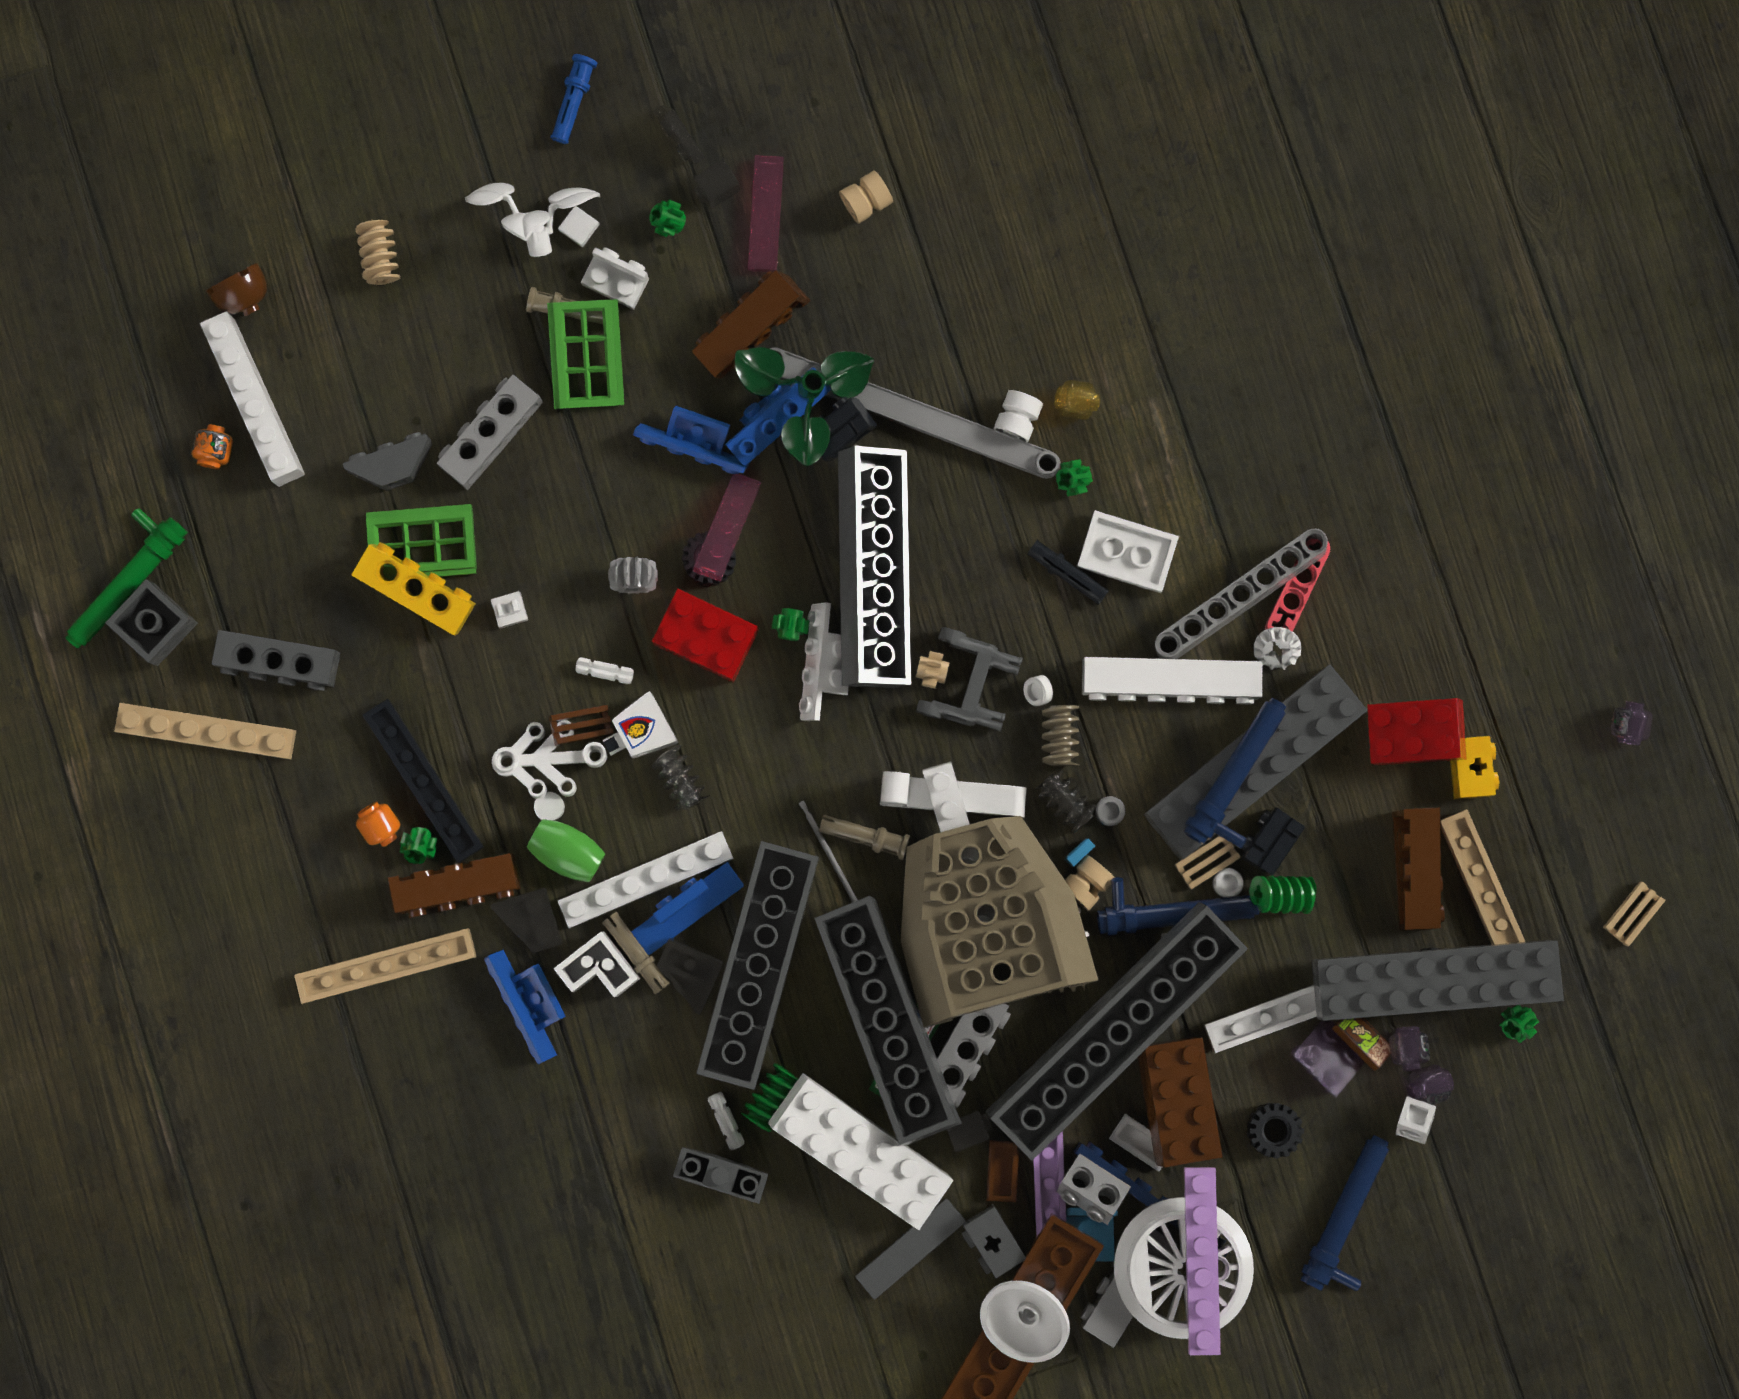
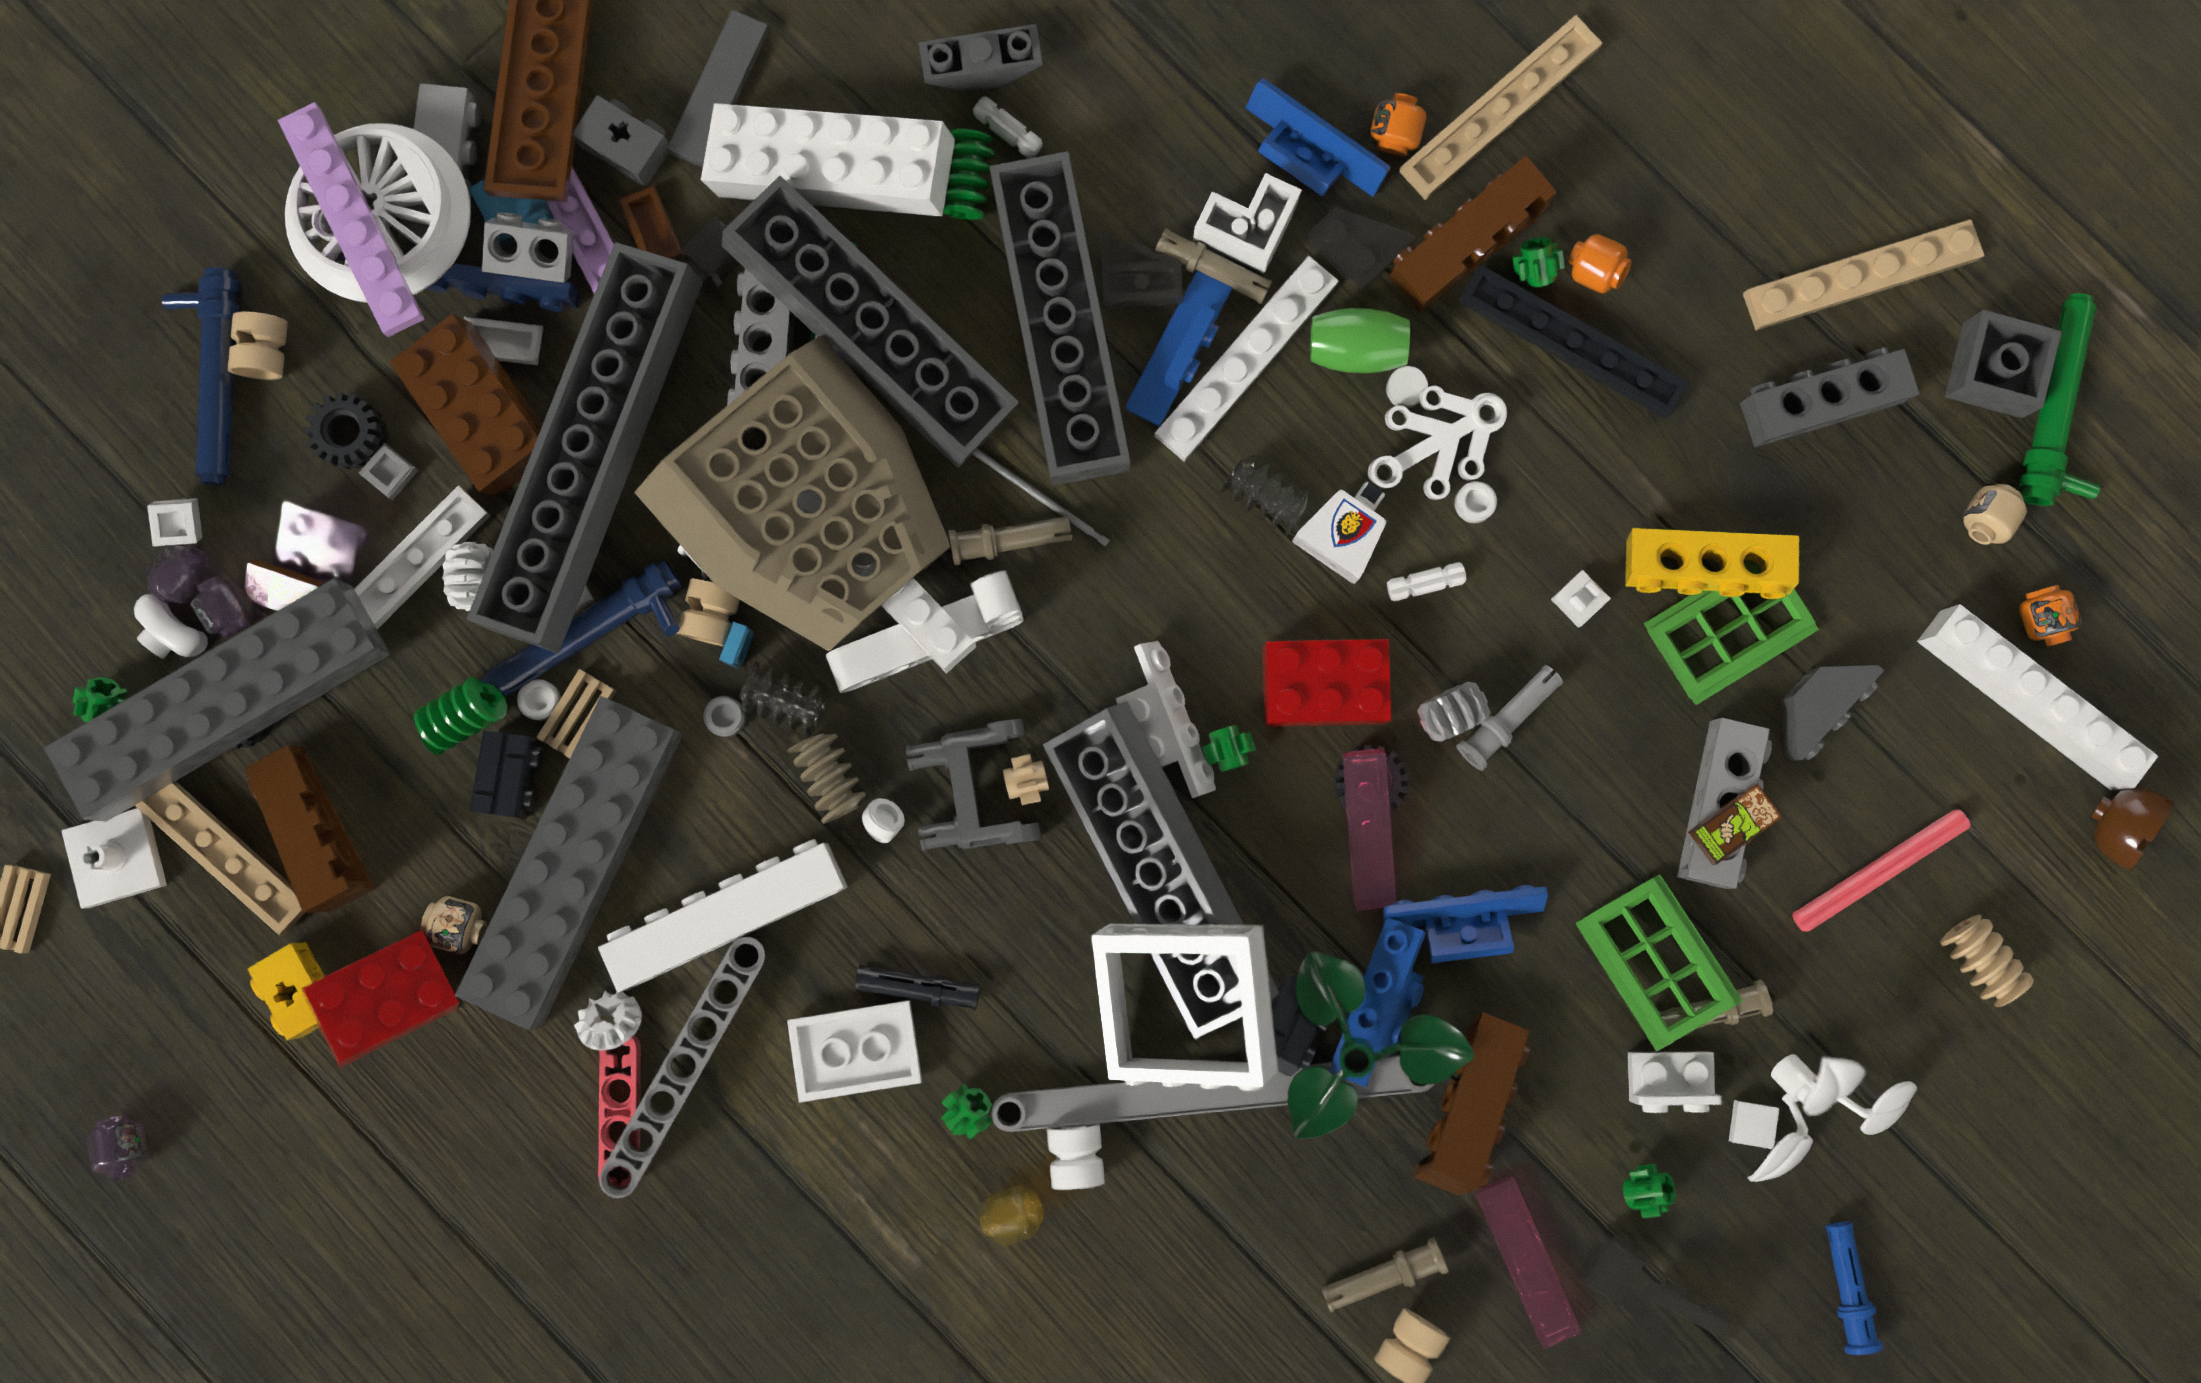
camera: 155 degrees right, 0 degrees up
reddish brown tile [549,705,614,746] -> none
white dish [980,1280,1070,1363] -> none
dark blue cylinder [1184,698,1286,848] -> none
none -> white tile [61,808,167,909]
none -> white piece [134,594,208,659]
none -> tan wheel [228,312,288,380]
none -> light grey tile [359,443,419,500]
none -> tan head [421,896,487,955]
none -> white gear [442,542,493,611]
none -> white window [1092,924,1278,1091]
none -> dark tan pin [1321,1237,1448,1313]
none -> orange head [1370,93,1427,156]
none -> white tile [1455,481,1497,523]
none -> light grey pin [1456,665,1563,771]
none -> tile [1688,783,1782,865]
none -> coral axle [1792,810,1971,932]
none -> tan head [1962,484,2027,545]

